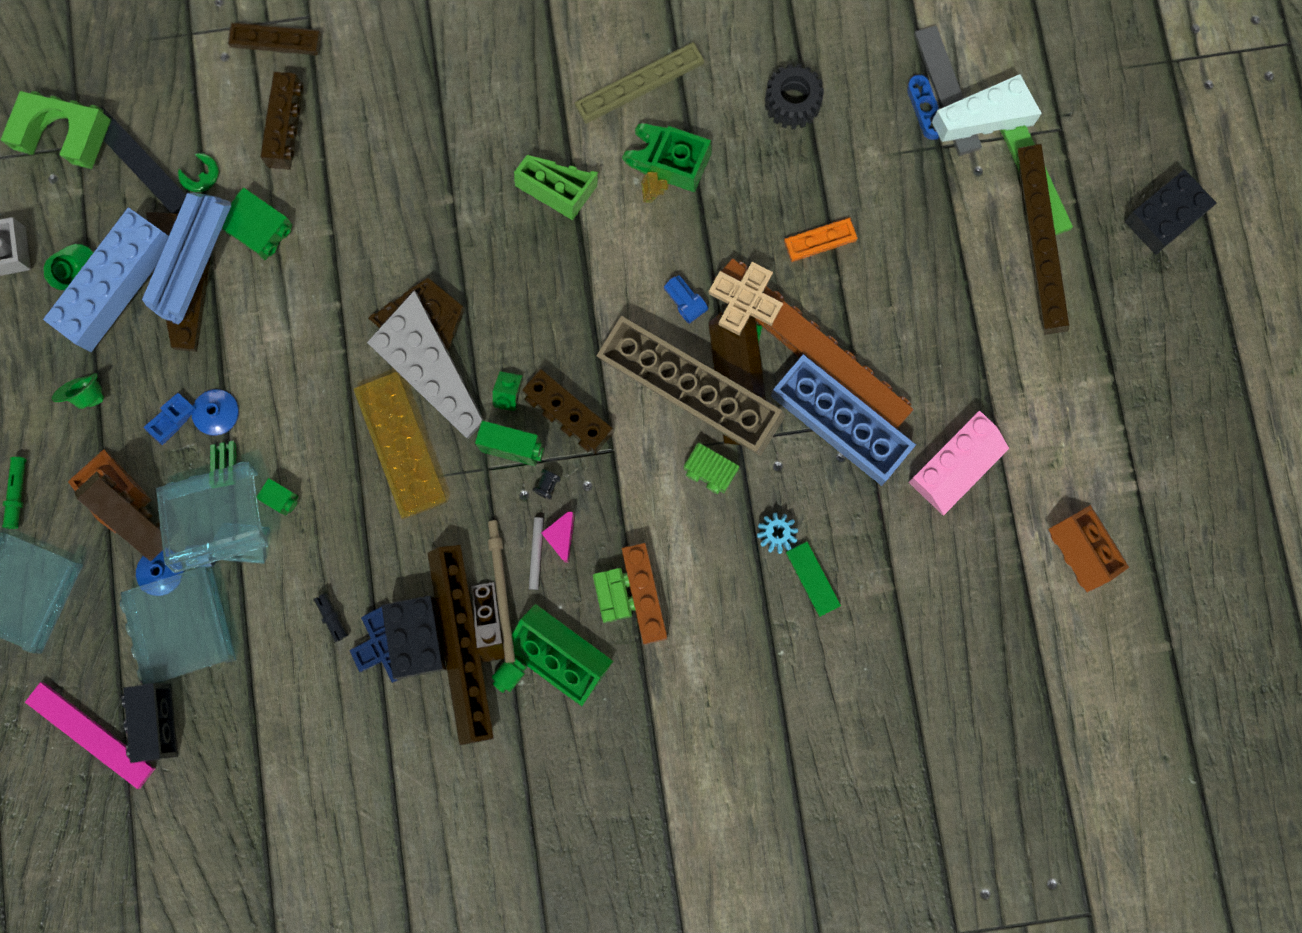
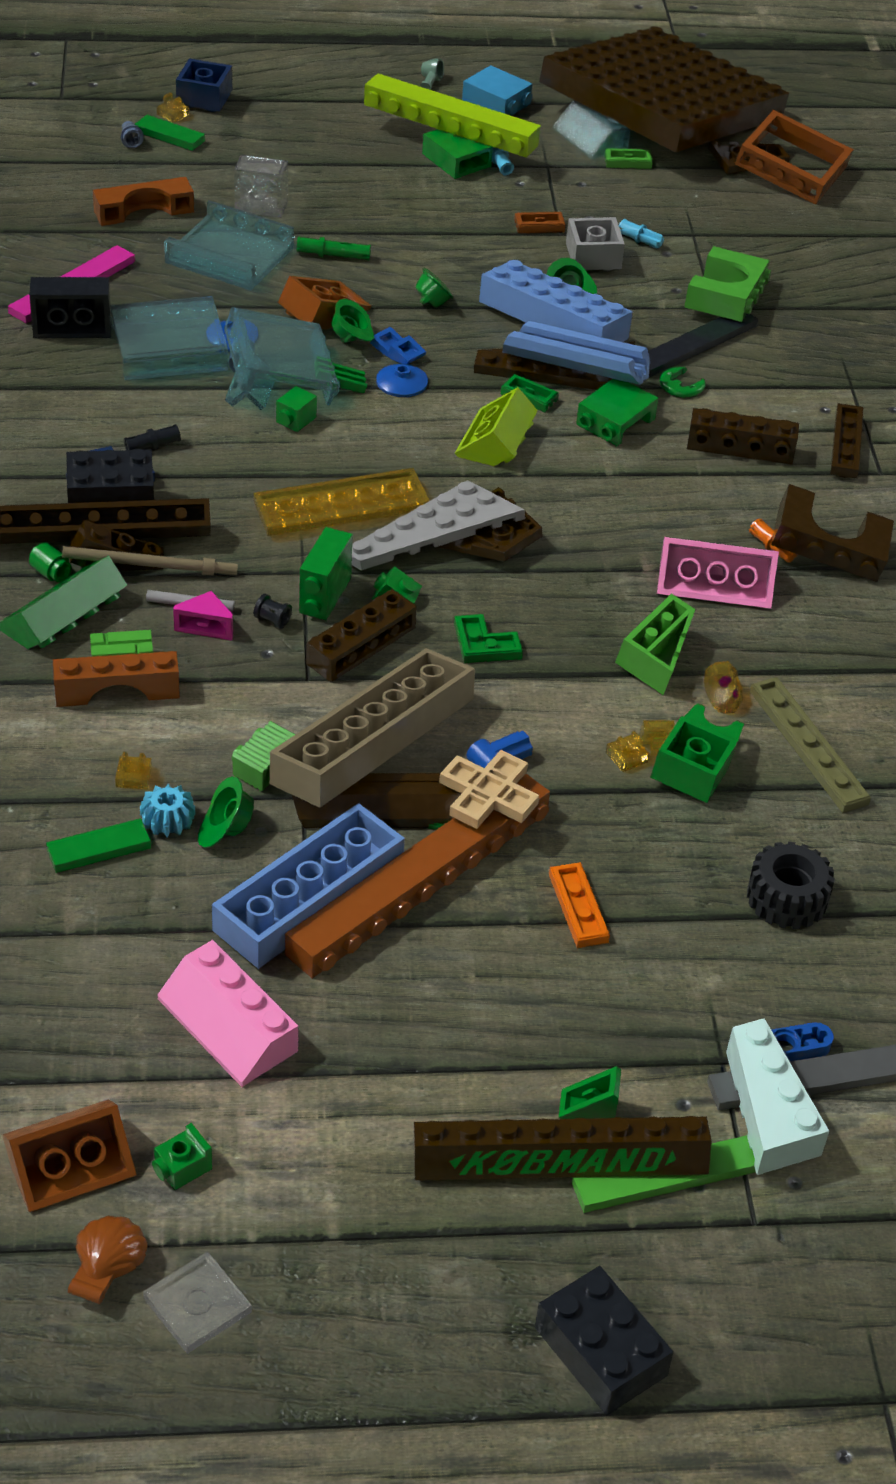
camera: 85 degrees right, 35 degrees down
dark brown brick [74,471,172,562] -> none
none -> dark orange animal [68,1215,148,1305]
none -> clear yellow tile [115,752,152,789]
none -> clear tile [143,1251,252,1354]
none -> green brick [152,1123,212,1190]
none -> green piece [198,776,254,848]
none -> green piece [331,299,374,343]
none -> green tile [454,614,523,663]
none -> lime slope [455,387,538,466]
none -> green tile [500,374,559,412]
none -> green slope [558,1066,622,1119]
none -> clear yellow tile [606,731,650,772]
none -> bright pink slope [657,537,779,609]
none -> clear yellow rock [703,661,743,714]
none -> orange axle [749,518,798,563]
none -> dark brown arch [771,484,894,582]

